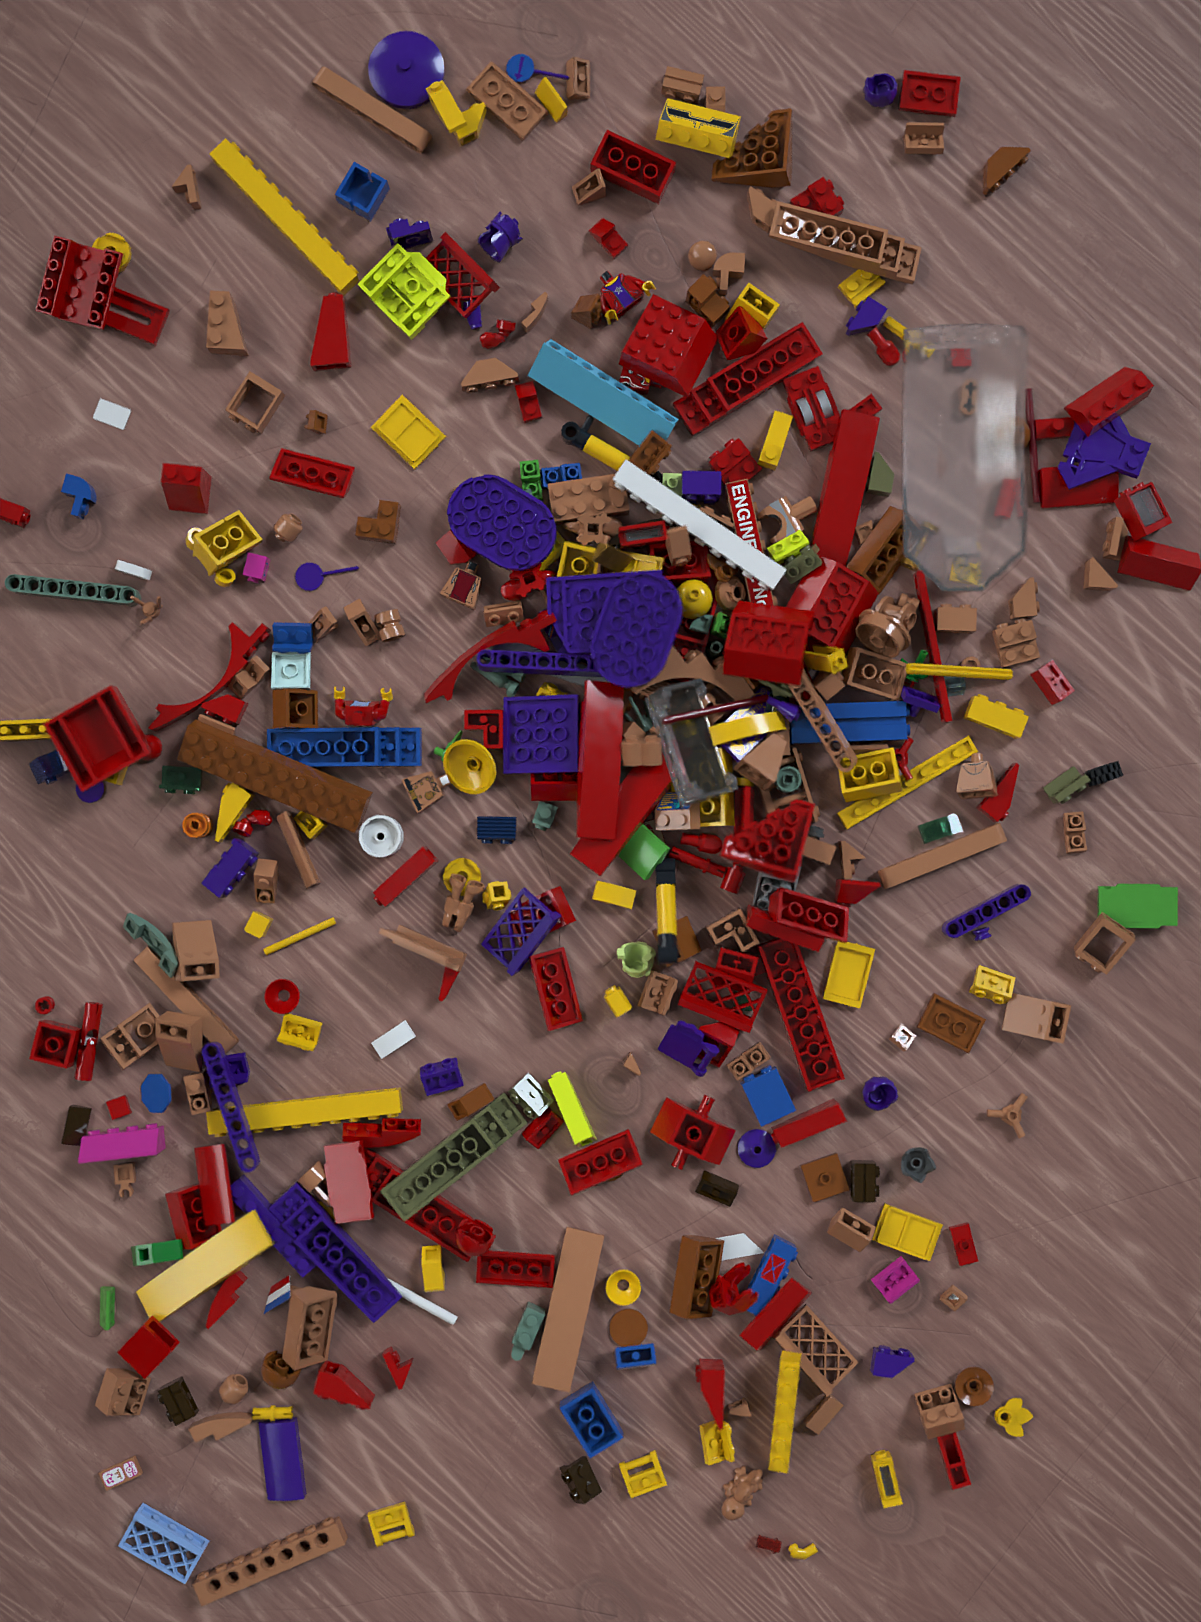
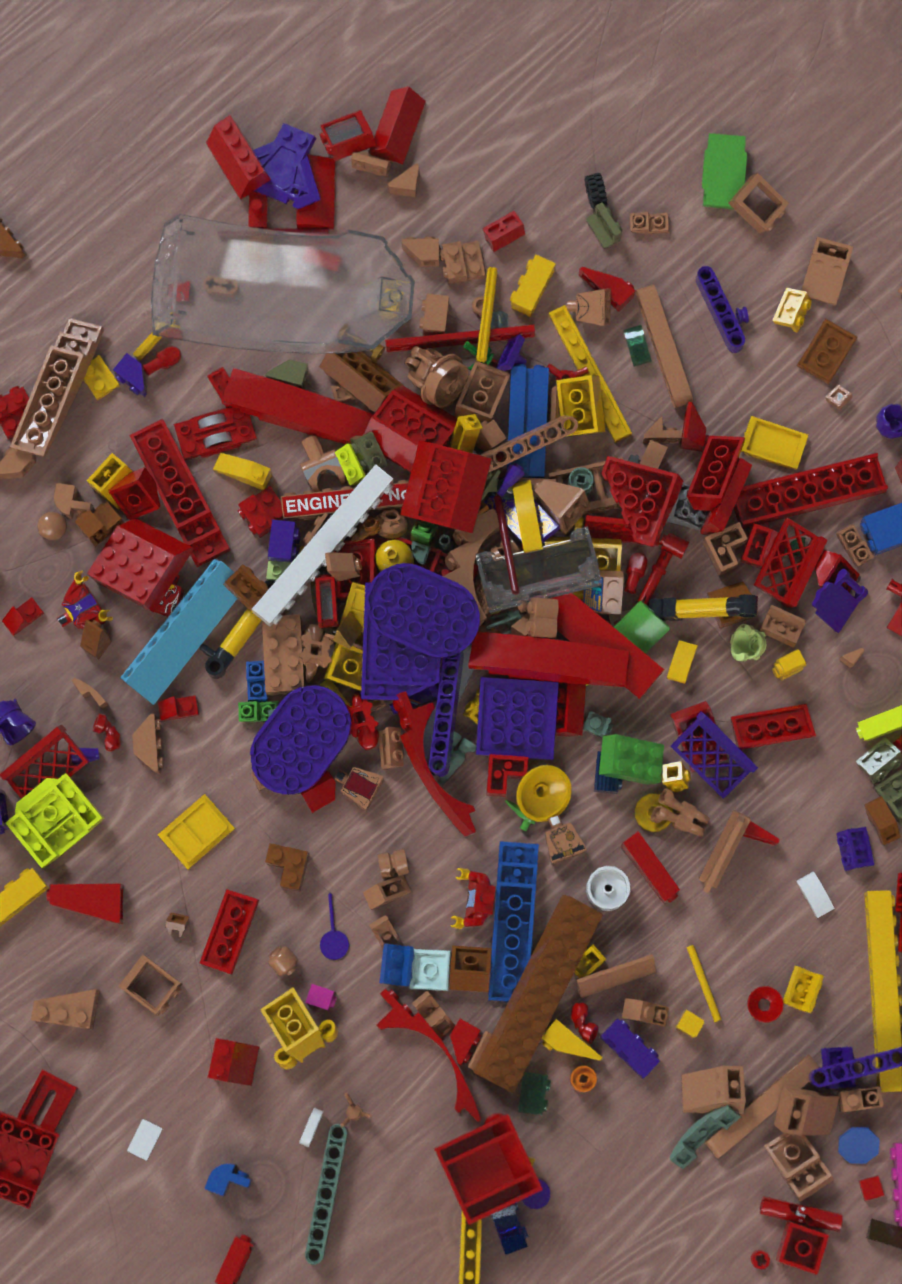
camera: 85 degrees left, 10 degrees down
none -> bright green brick [599,734,664,785]

